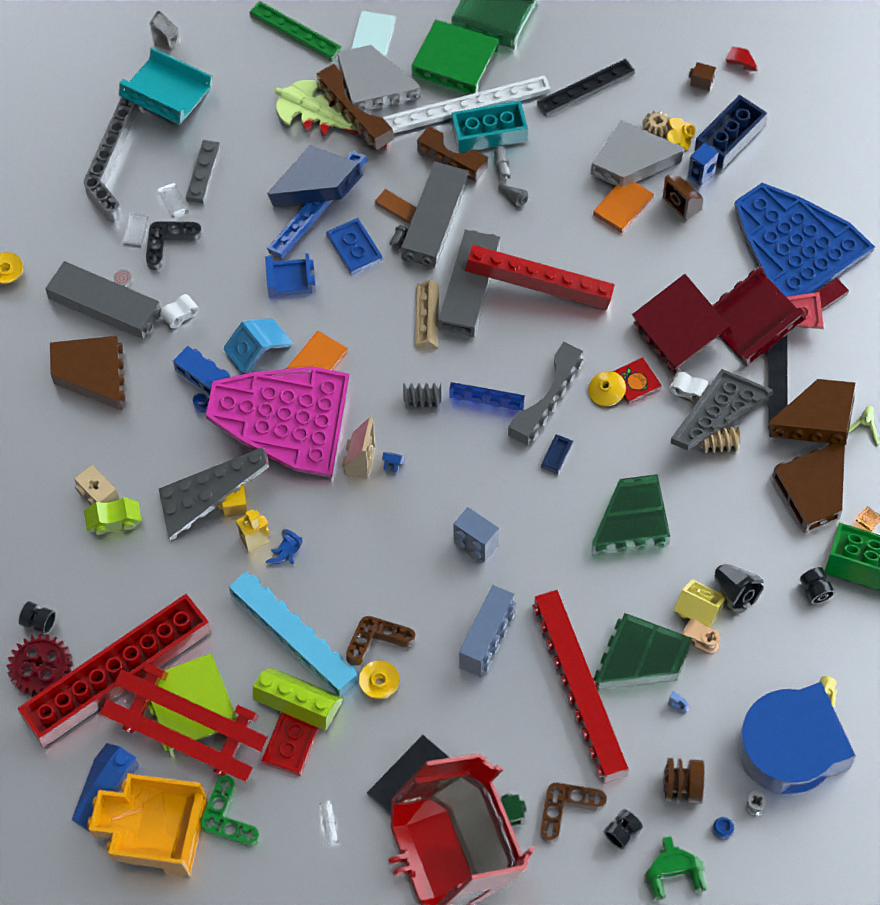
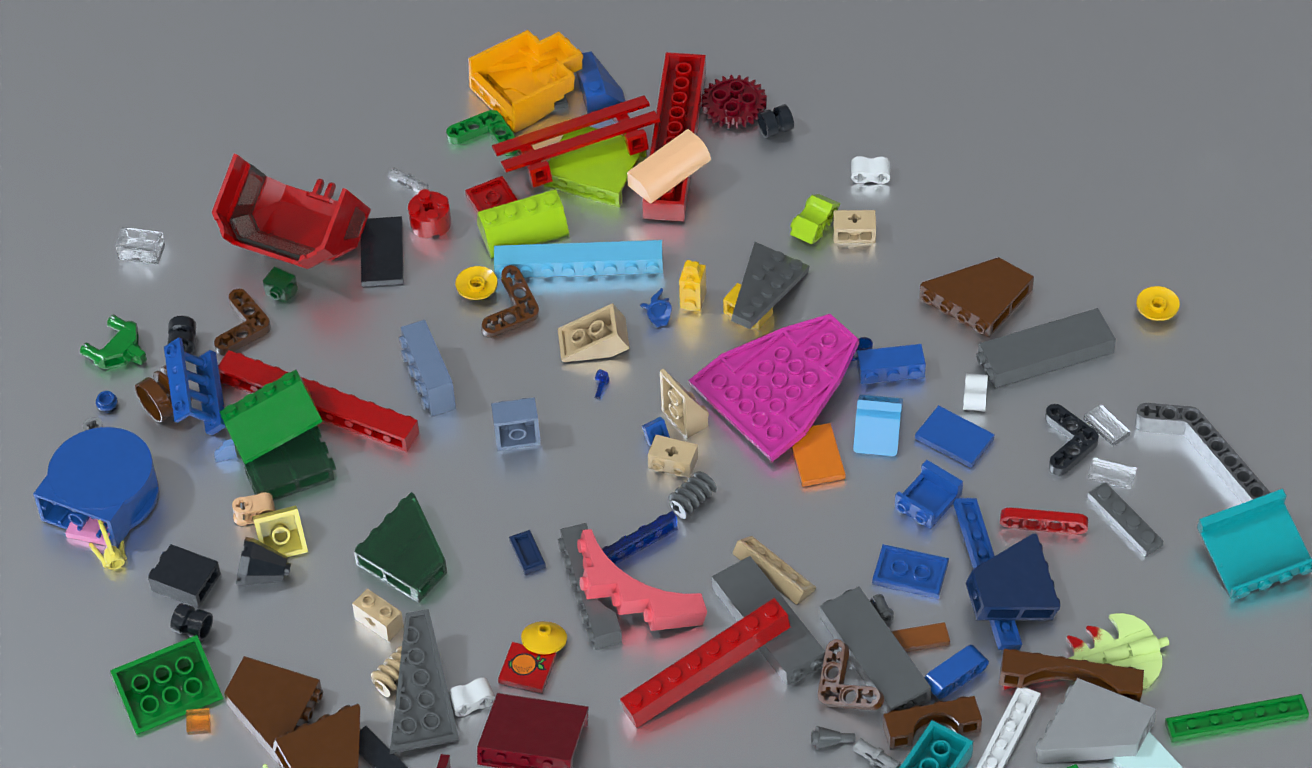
camera: 135 degrees right, 10 degrees down
light grey tile [114,270,133,287] -> none
none -> black brick [148,544,221,608]
none -> blue fence [164,338,226,436]
none -> green slope [220,370,323,465]
none -> tan brick [352,588,404,642]
none -> red brick [408,189,451,239]
none -> tan slope [558,303,630,362]
none -> coral arch [577,529,707,631]
none -> clear blue hand [594,369,610,399]
none -> light nougat brick [627,129,711,204]
none -> tan brick [648,435,698,478]
none -> beam [818,639,884,710]
none -> white axle [851,156,890,184]
none -> blue tile [915,405,995,468]
none -> blue beam [924,645,989,700]
none -> red beam [1000,508,1088,534]

